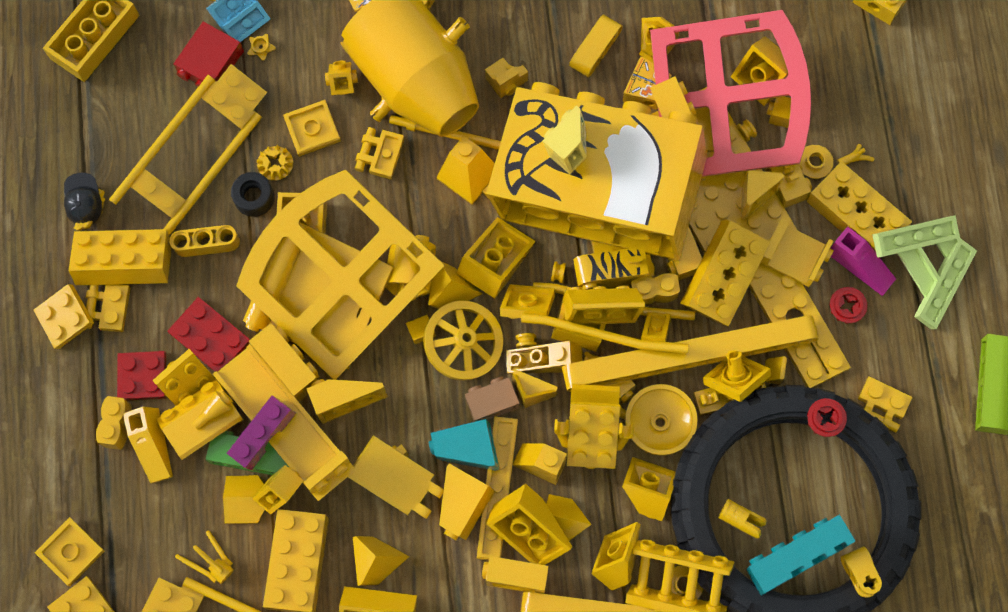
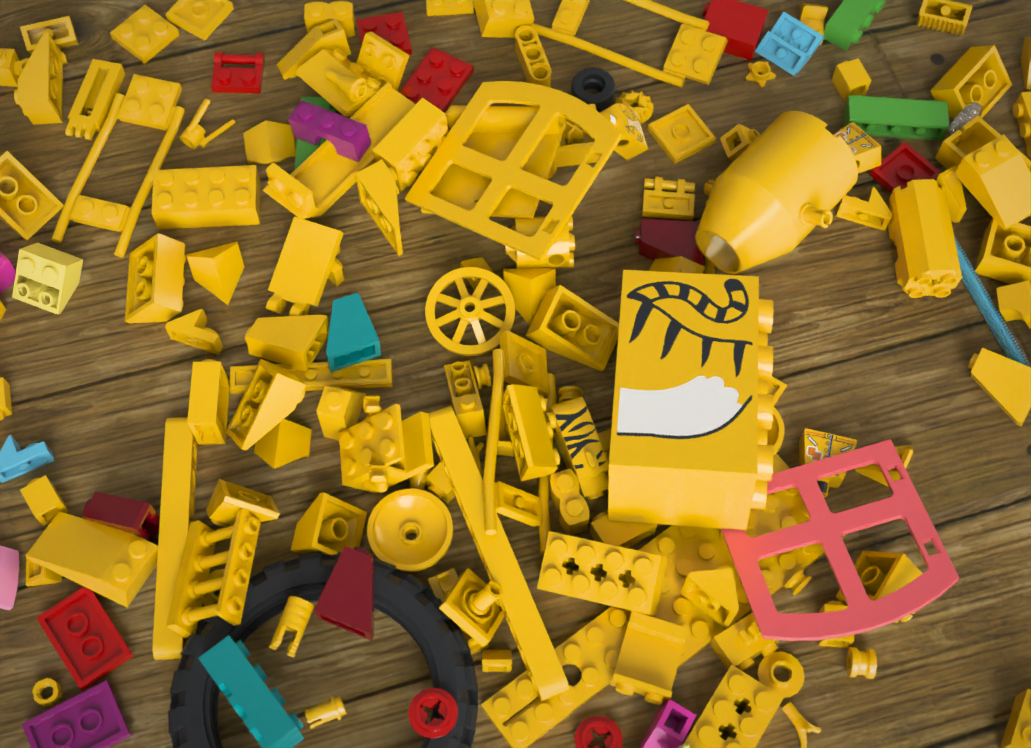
camera: 75 degrees right, 10 degrees down
yellow brick [253,465,304,514] -> none
medium nougat brick [465,377,520,422] -> none
yellow brick [485,58,528,98] -> none
yellow slope [512,369,558,408] -> none
light yellow slope [543,105,587,174] -> none
yellow beam [569,14,623,78] -> none
yellow brick [650,76,697,118] -> none
none -> yellow slope [165,309,223,355]
none -> red plate [211,51,265,94]
none -> yellow pin [304,696,346,729]
none -> dark red slope [314,546,375,641]
none -> yellow torso [600,103,648,160]
none -> dark red slope [634,219,703,266]
none -> yellow wheel [846,647,877,679]

